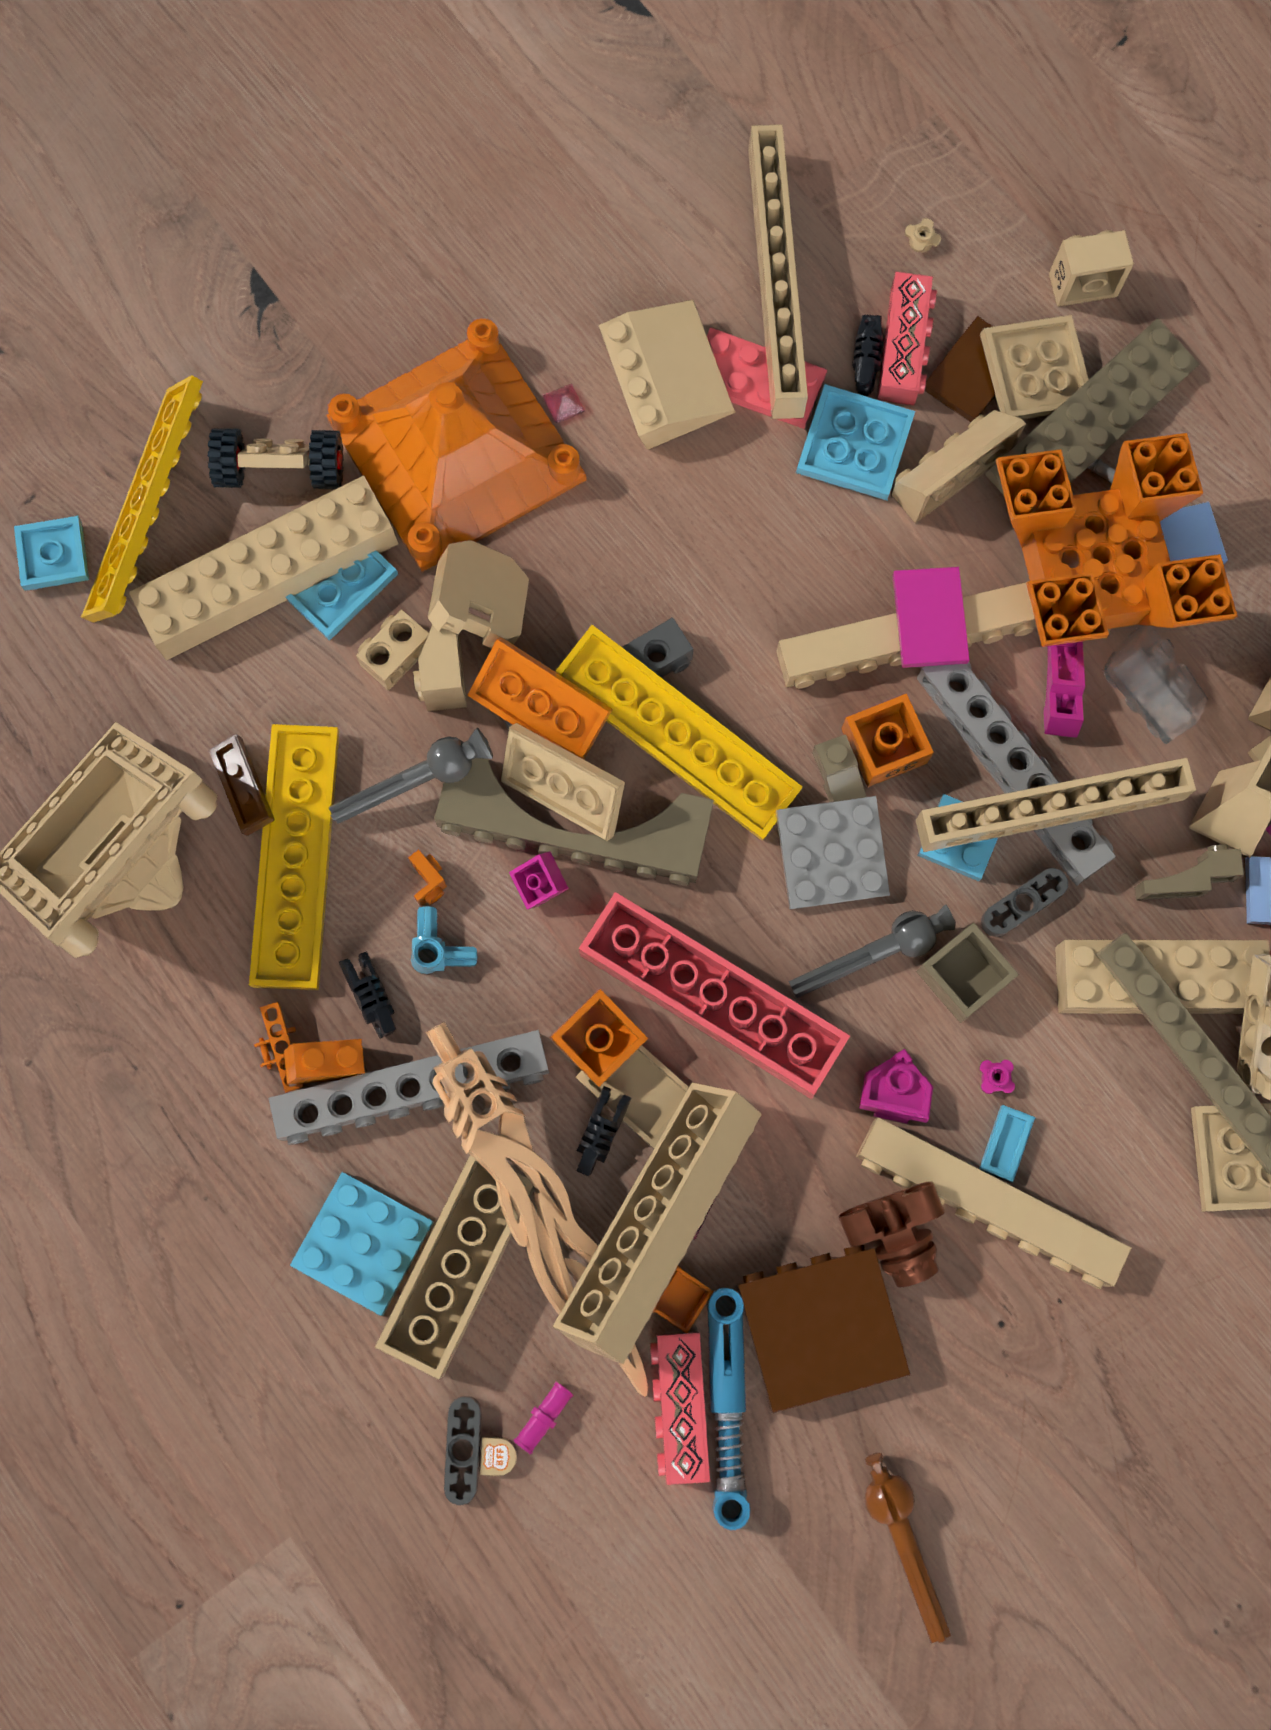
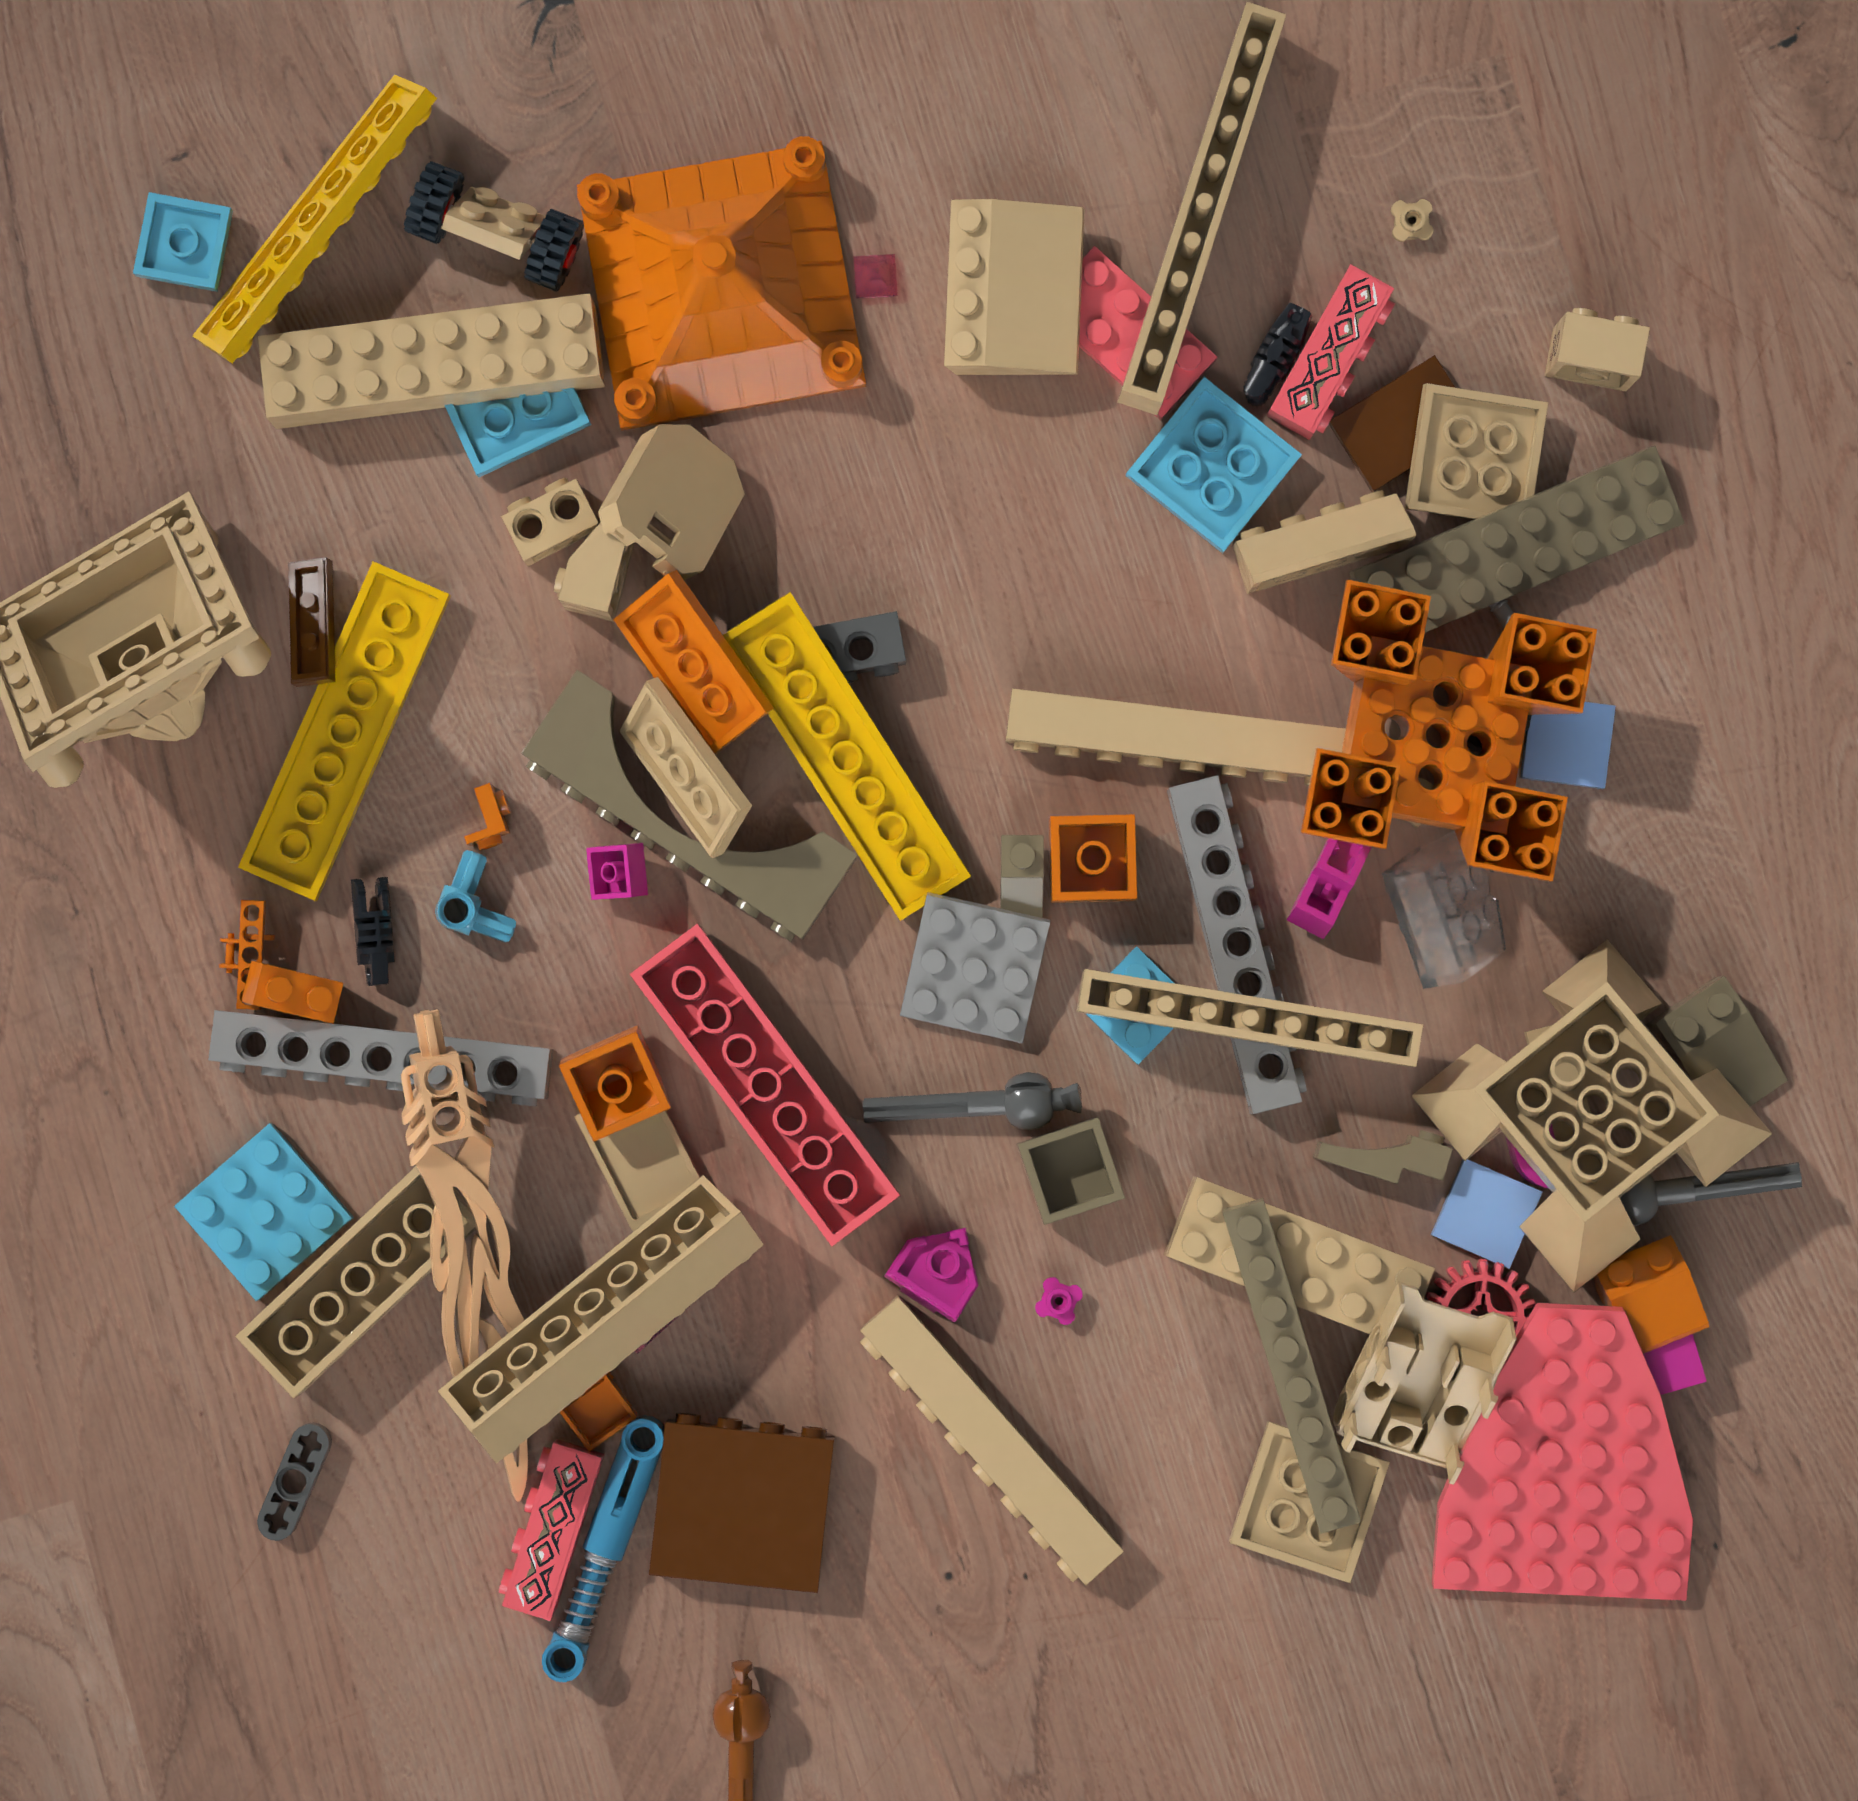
camera: 20 degrees right, 10 degrees up
dark grey piece [329,727,493,824] -> none
tile [480,1437,517,1476] -> none
dark pink pin [513,1382,574,1455] -> none
black hinge [576,1086,632,1176] -> none
copper beam [838,1181,945,1288] -> none
dark pink tile [892,567,970,668] -> none
medium azure tile [979,1105,1035,1182] -> none
dark grey beam [981,868,1068,937] -> none

